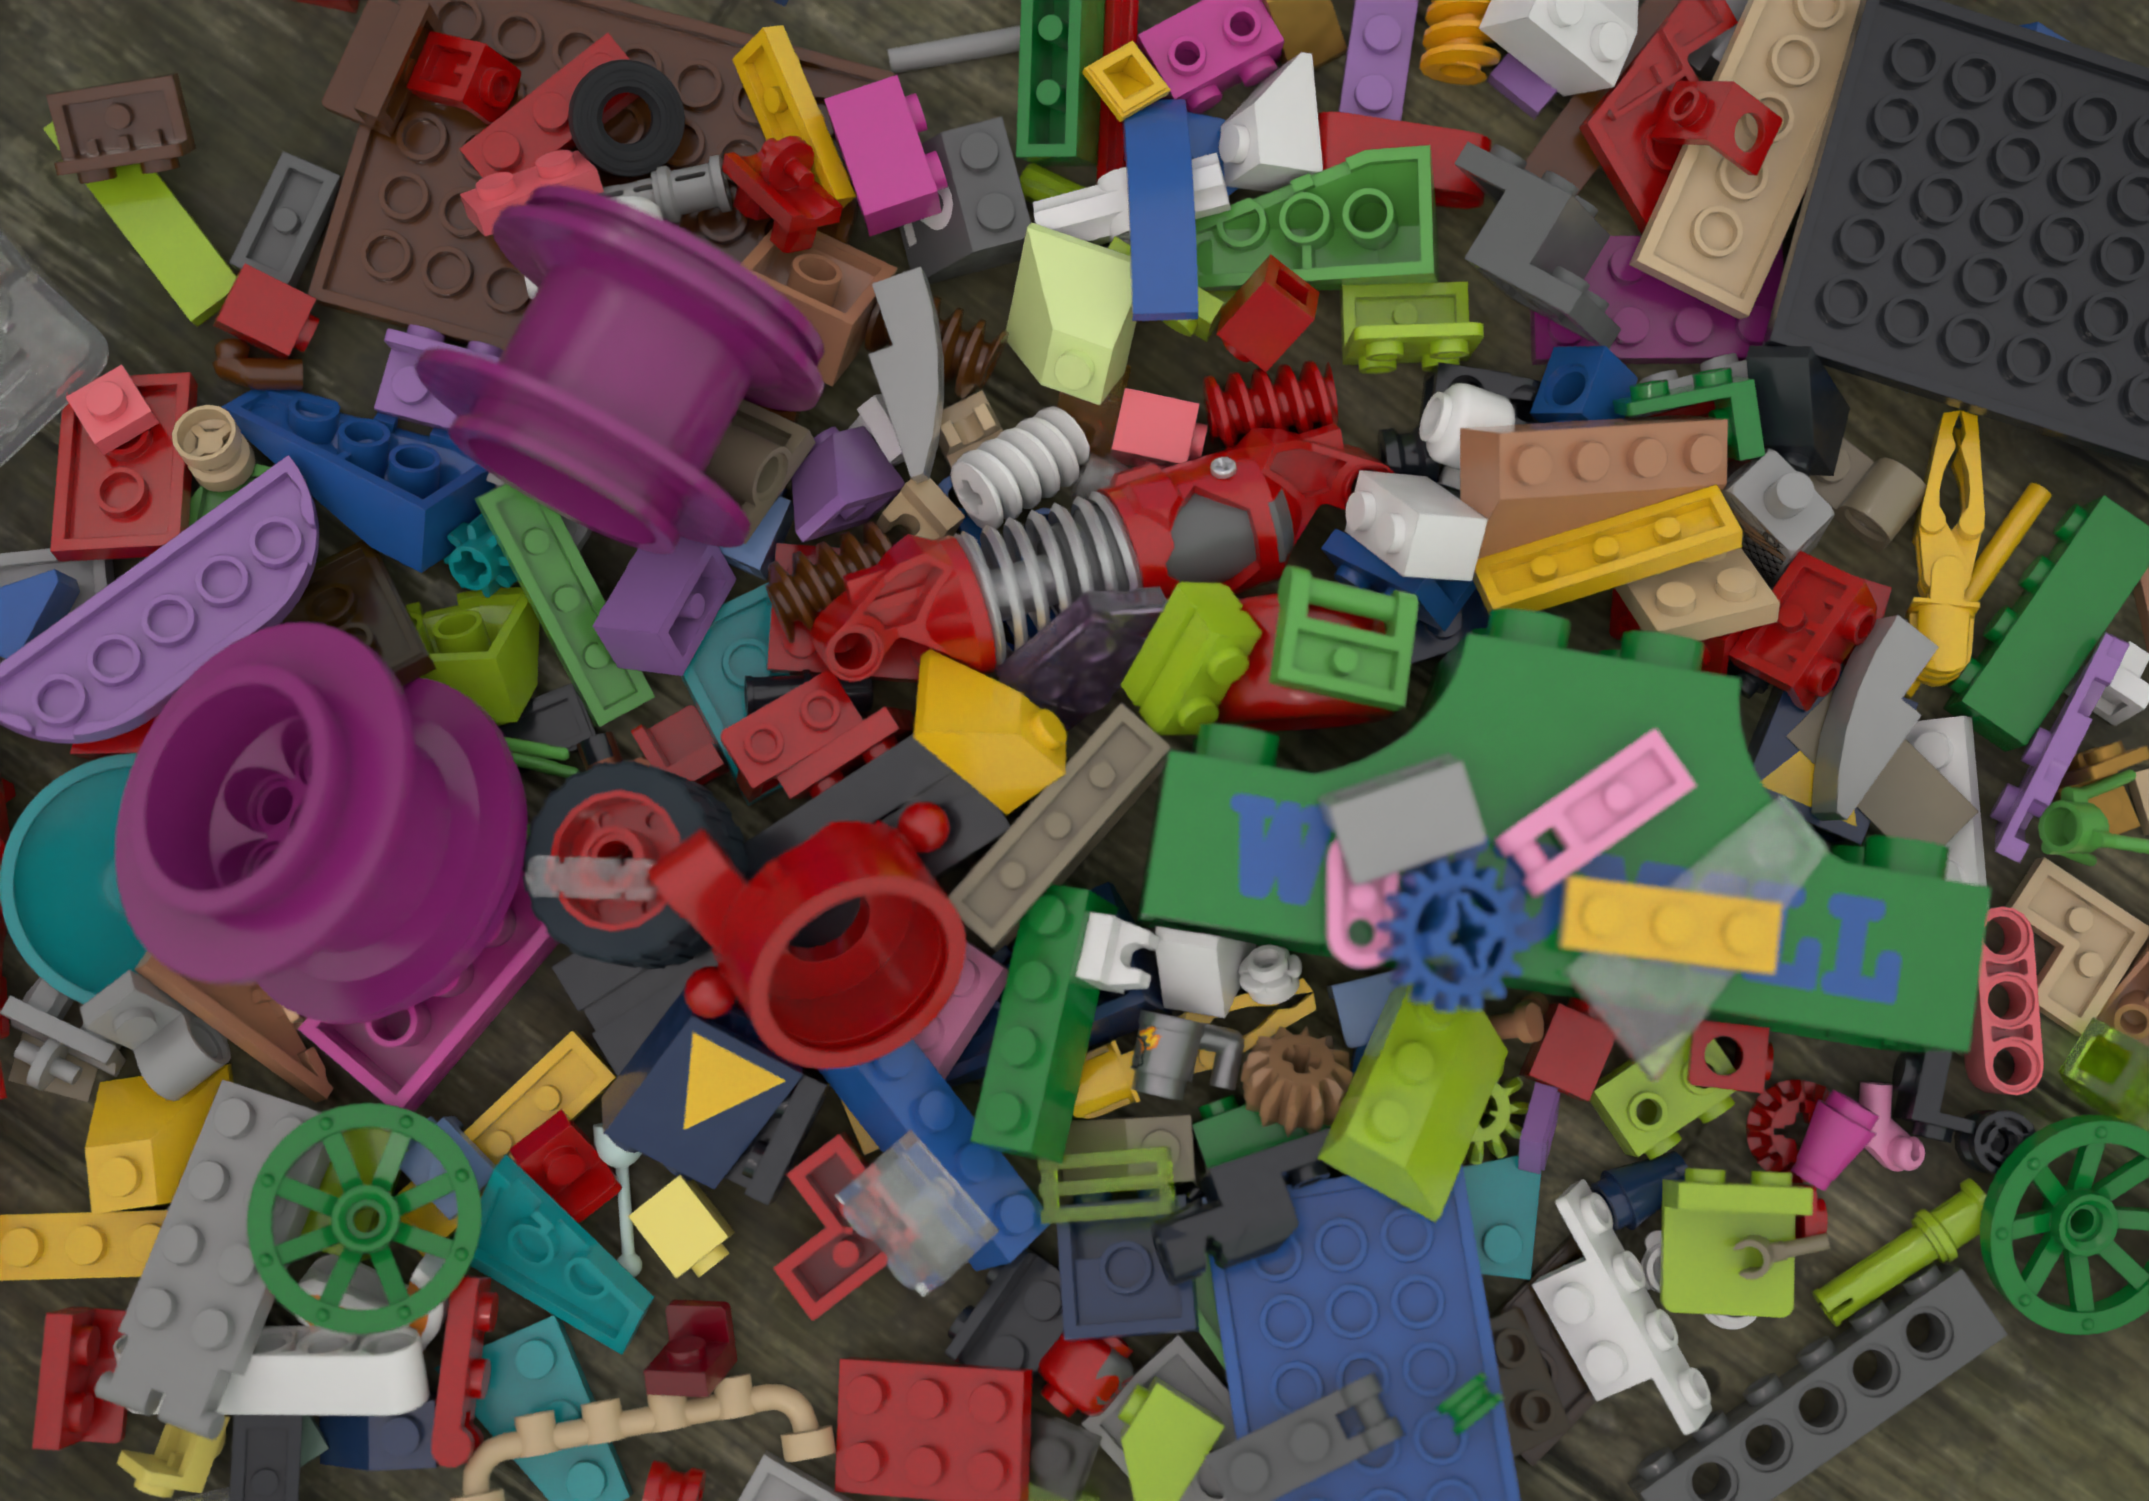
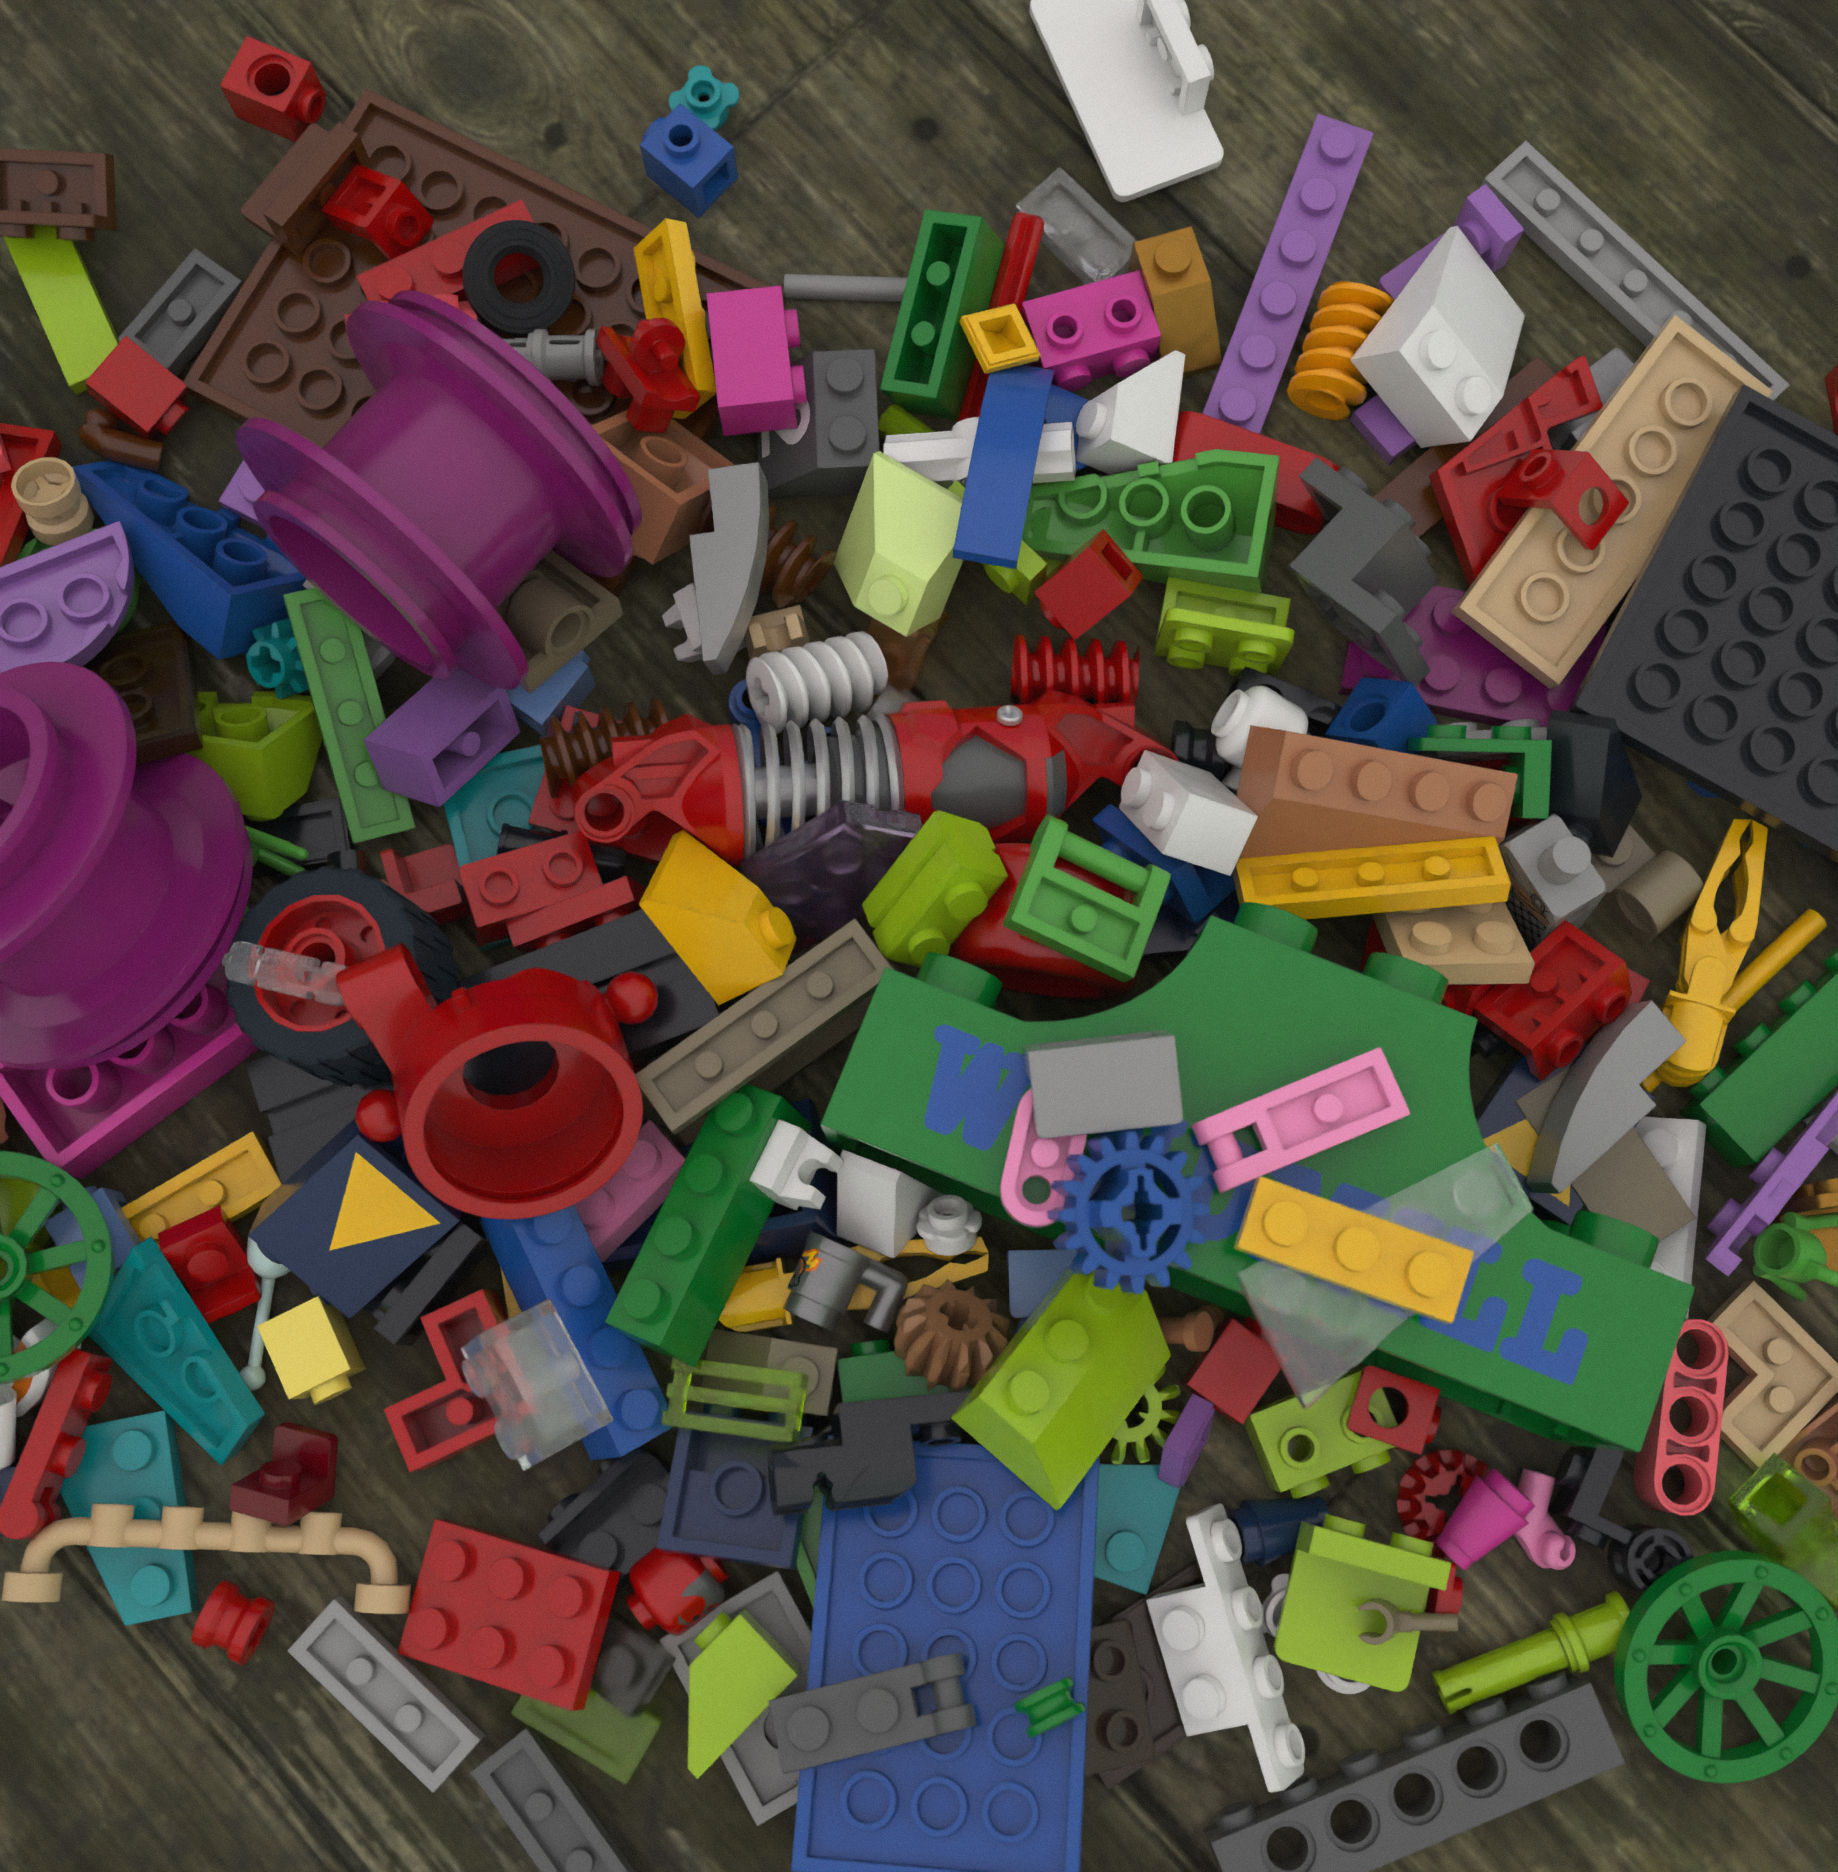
camera: 15 degrees right, 5 degrees down
medium lavender slope [791,426,905,542] -> none
tan tile [876,478,965,540] -> none
coral brick [1110,388,1208,469] -> none

